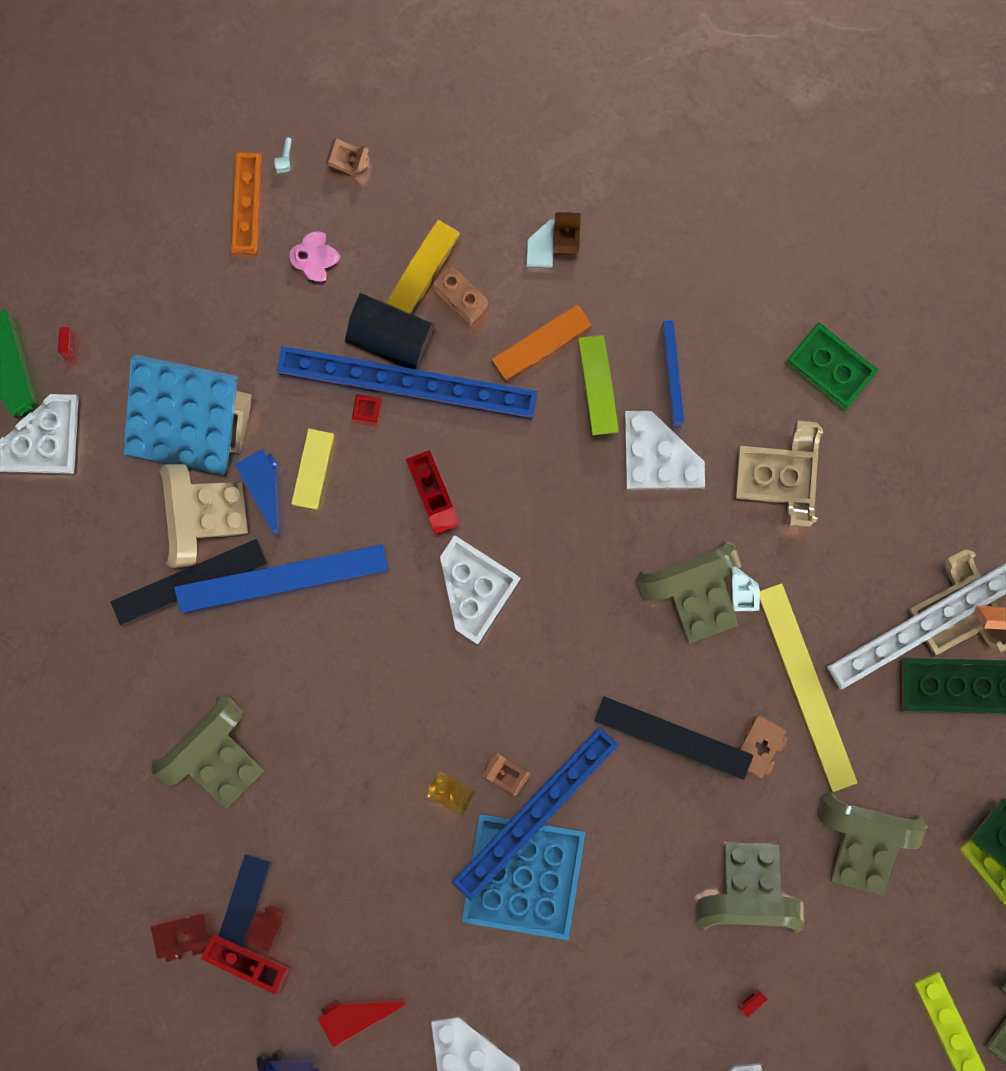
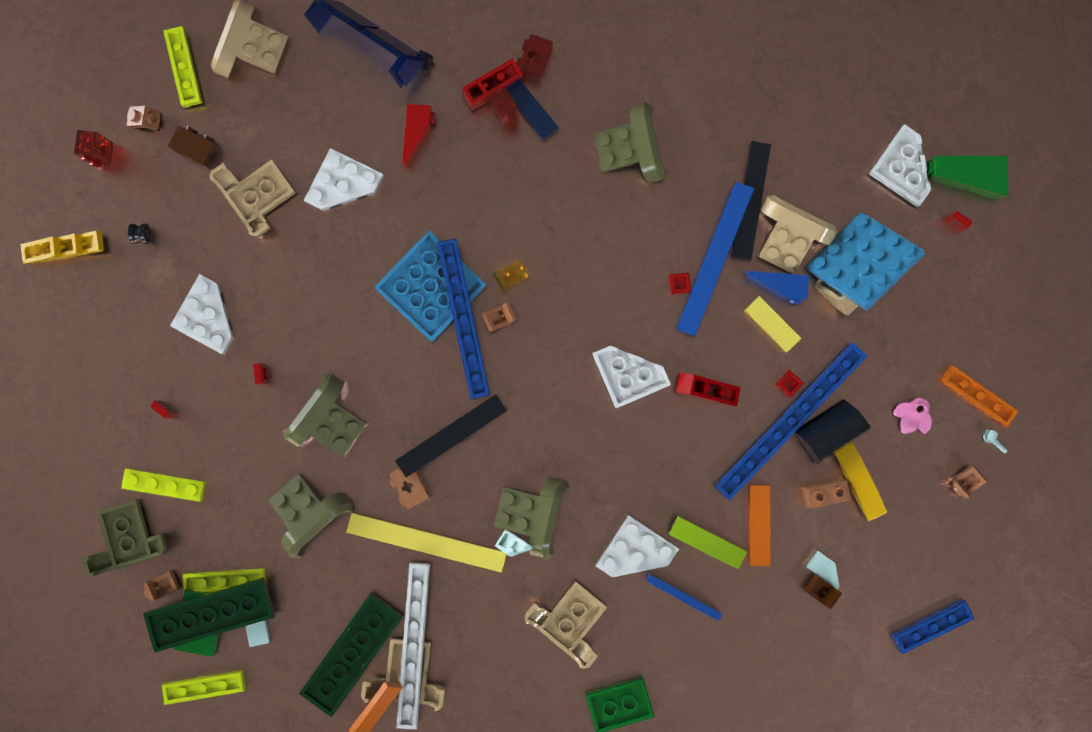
camera: 130 degrees right, 5 degrees up
none -> red tile [669,272,691,295]
none -> blue tile [892,600,975,654]

